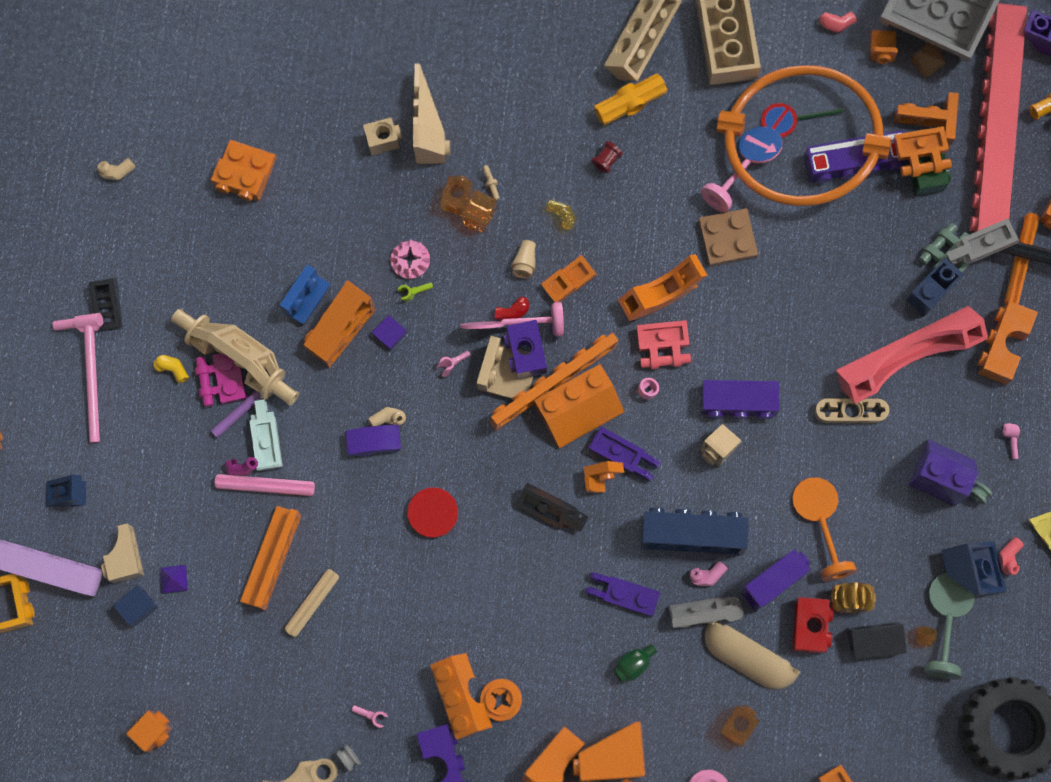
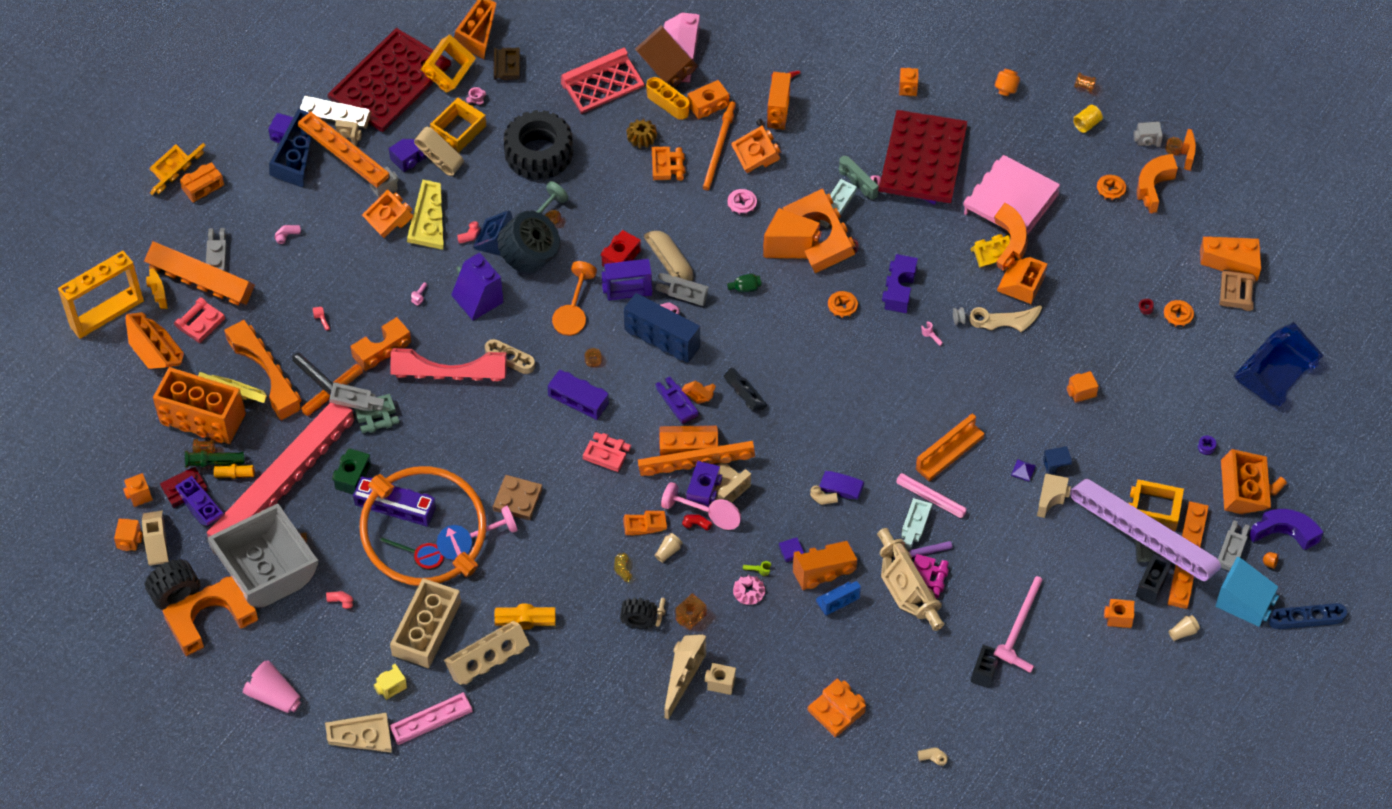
camera: 155 degrees left, 20 degrees down
dark blue slope [46,474,86,507] -> none
yellow arm [153,355,189,384] -> none
magenta arm [224,457,258,476] -> none
tan axle [285,569,339,637] -> none
red tile [408,487,458,538] -> none
orange arch [430,653,492,740] -> none
bright pink hand [436,351,470,377] -> none
clear orange brick [461,190,497,232] -> none
dark purple hinge [585,572,660,617] -> none
dark red bush [591,141,623,174] -> none
orange arch [618,254,708,321] -> none
bright pink hinge [638,378,659,400] -> none
tan slope [700,424,741,467] -> none
clear orange brick [718,705,760,747] -> none
pearl gold gear [831,582,876,614] -> none
black hinge [847,622,907,660] -> none
orange bracket [870,30,898,64] -> none
orange bracket [893,92,959,148] -> none
orange plate [893,126,952,177] -> none
dark blue slope [906,258,964,317] -> none
none -> black wheel [497,210,561,273]
none -> clear orange bush [584,348,602,367]
none -> black tyre [620,598,658,629]

